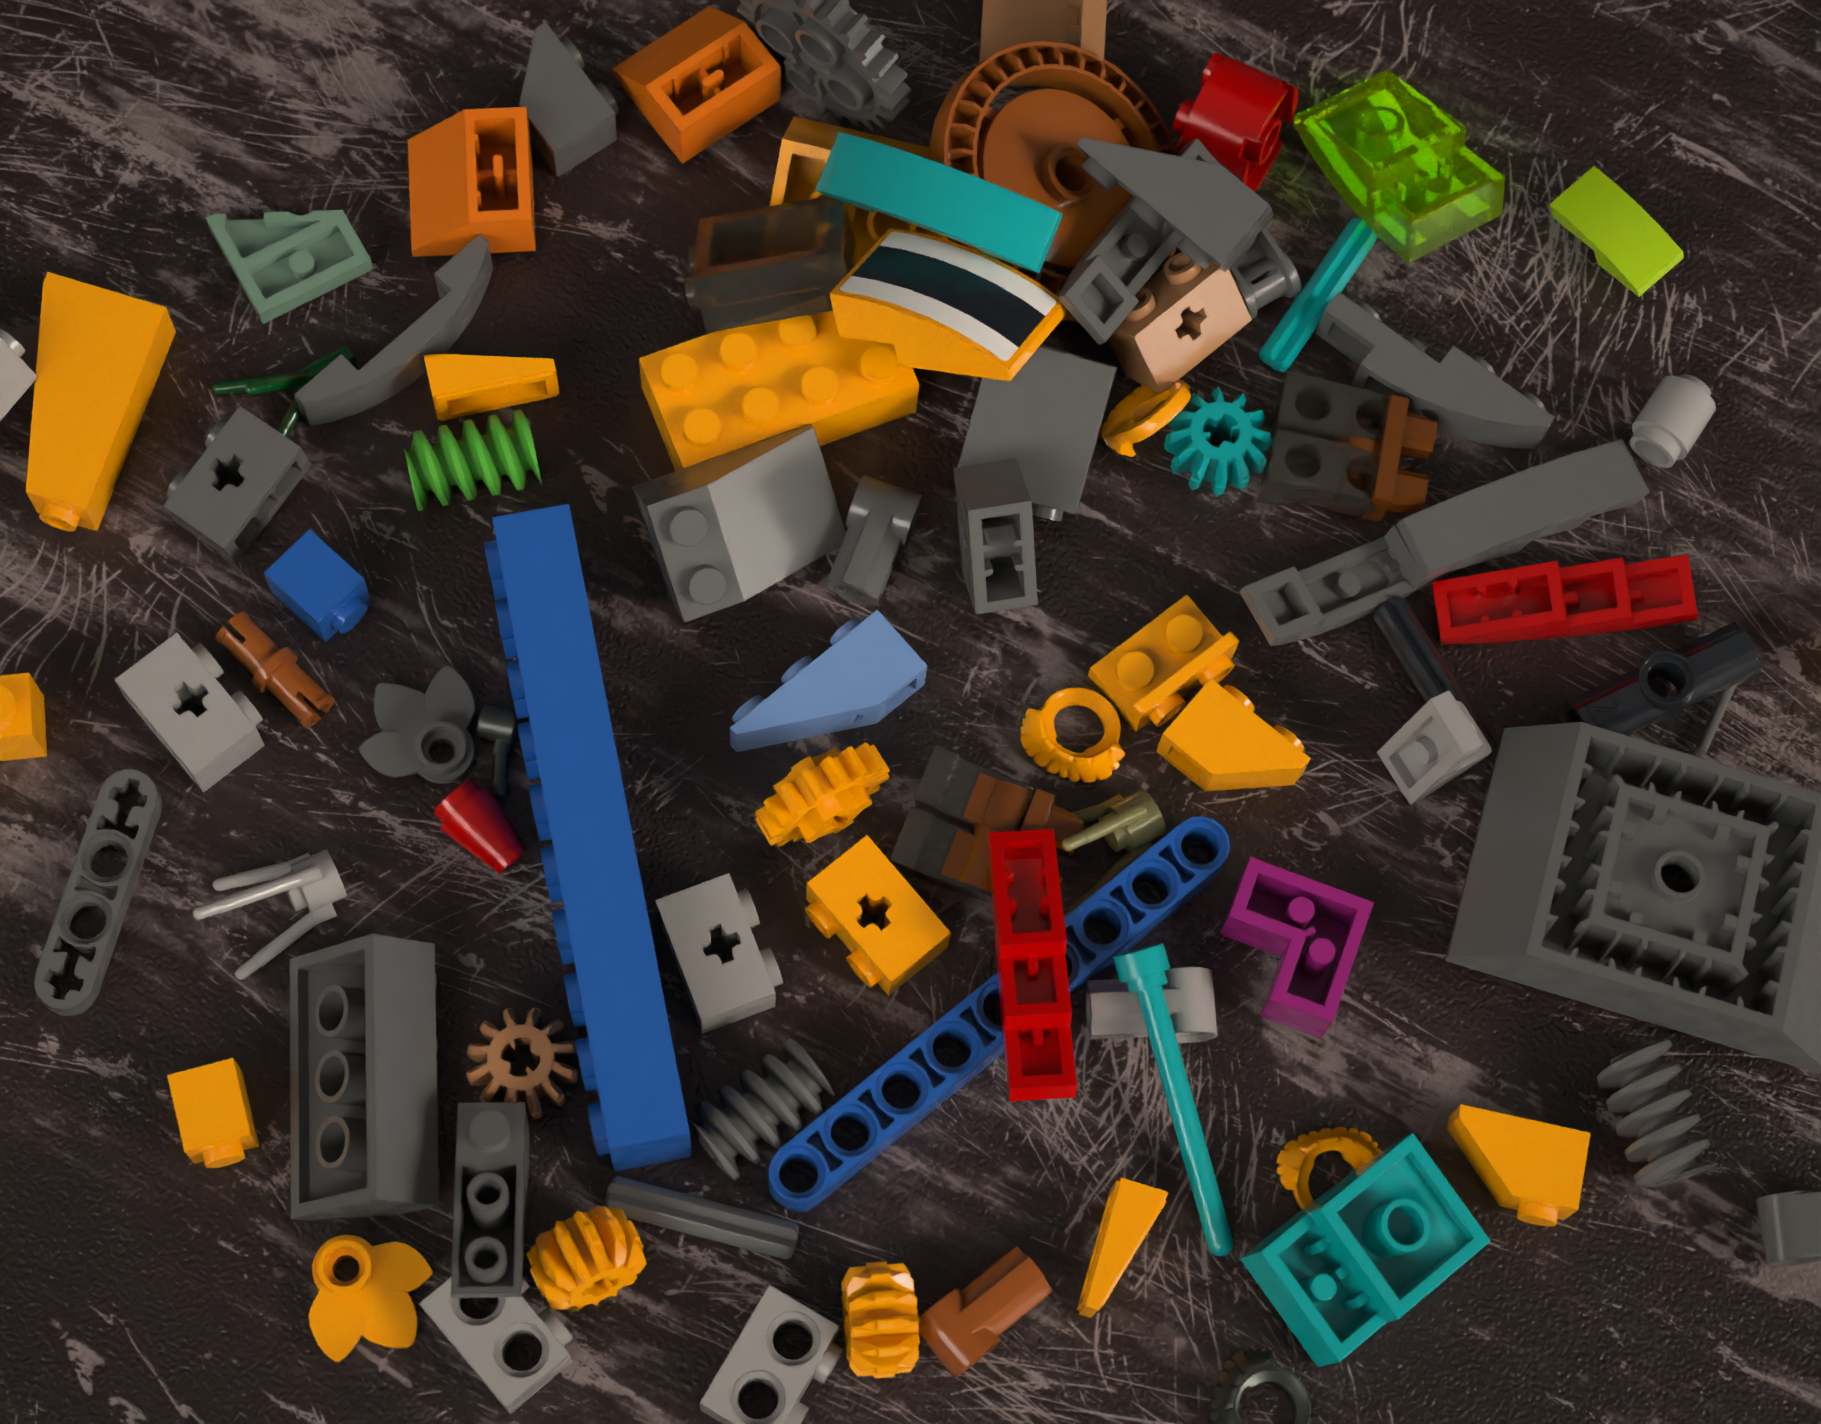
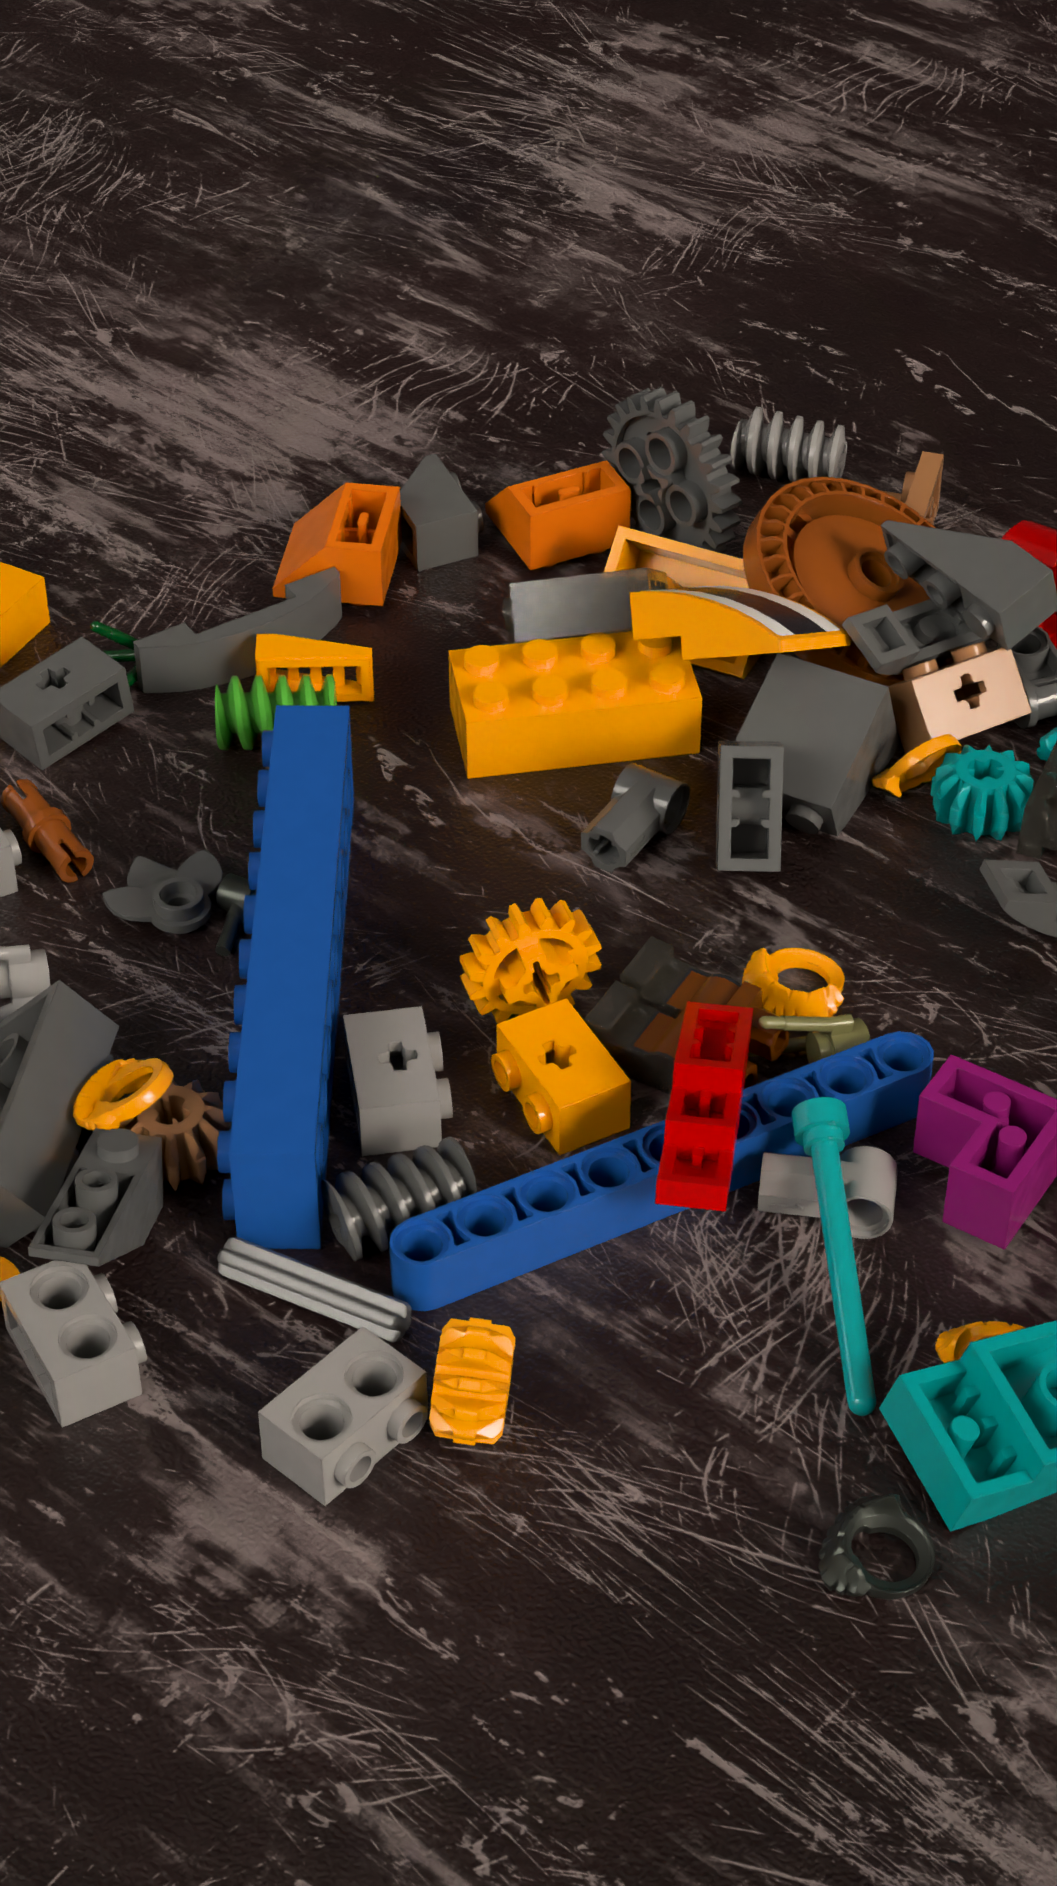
camera: 20 degrees right, 30 degrees down
sand green wing [206,210,373,324] -> none
blue brick [264,529,371,642] -> none
red cone [433,778,528,875] -> none
light orange gear [527,1206,647,1311] -> none
dark grey slope [632,424,846,623] -> none
medium blue slope [730,609,927,753] -> none
teal slope [815,132,1063,274] -> none
dark orange piece [918,1246,1053,1378] -> none
light orange slope [1076,1178,1169,1318] -> none
light orange bracket [1088,595,1239,732] -> none
light orange slope [1156,678,1311,791] -> none
none -> light orange piece [73,1058,174,1131]

